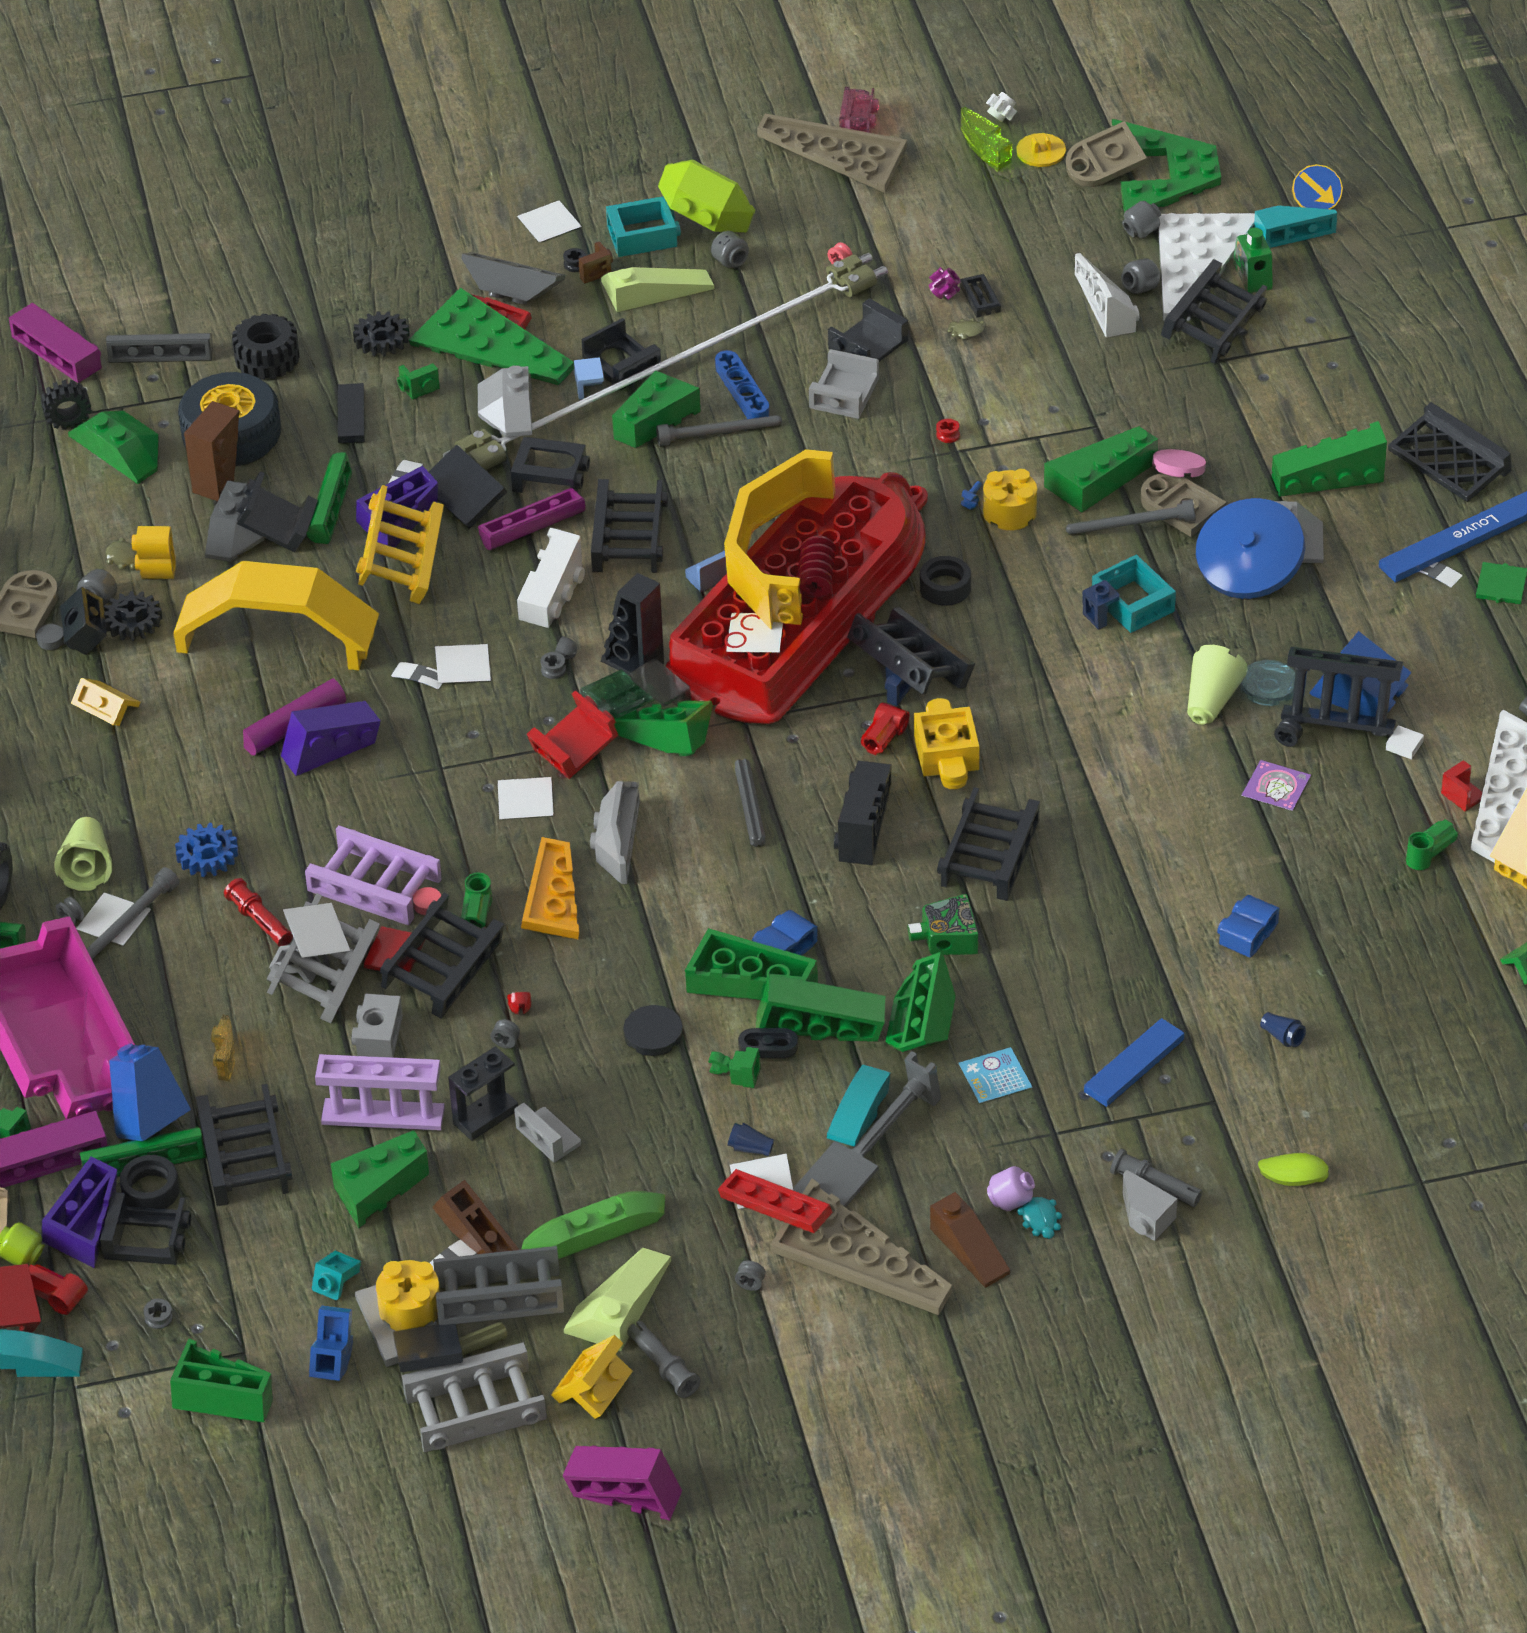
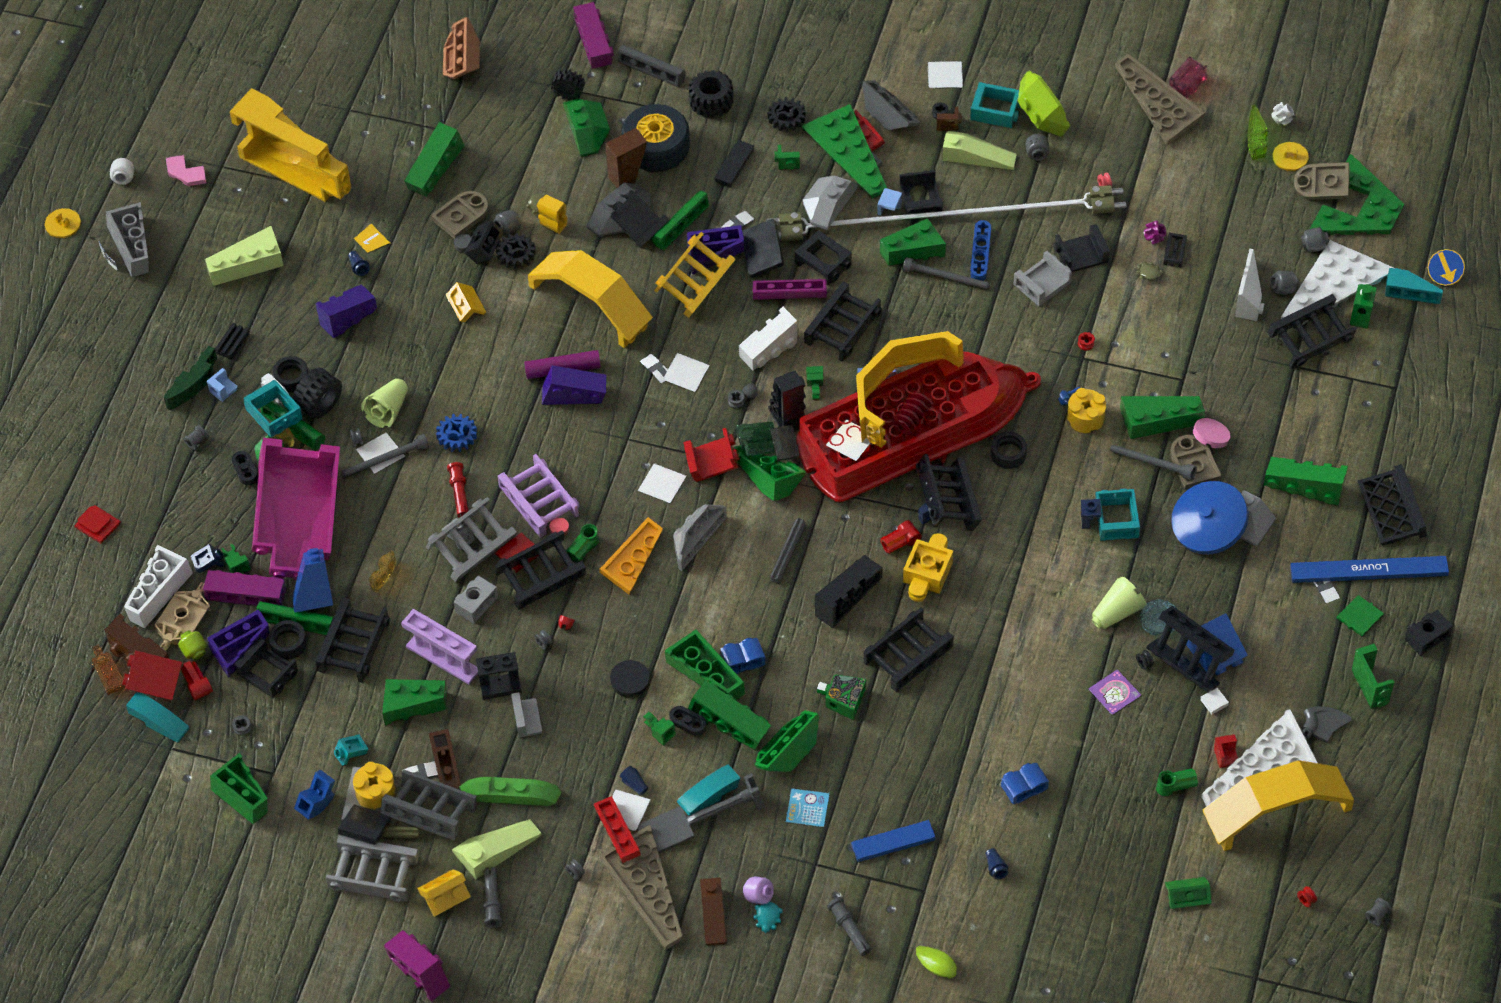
camera: 30 degrees right, 10 degrees up
white sticker [283,903,350,958] -> none
light grey slope [1123,1170,1177,1241] -> none

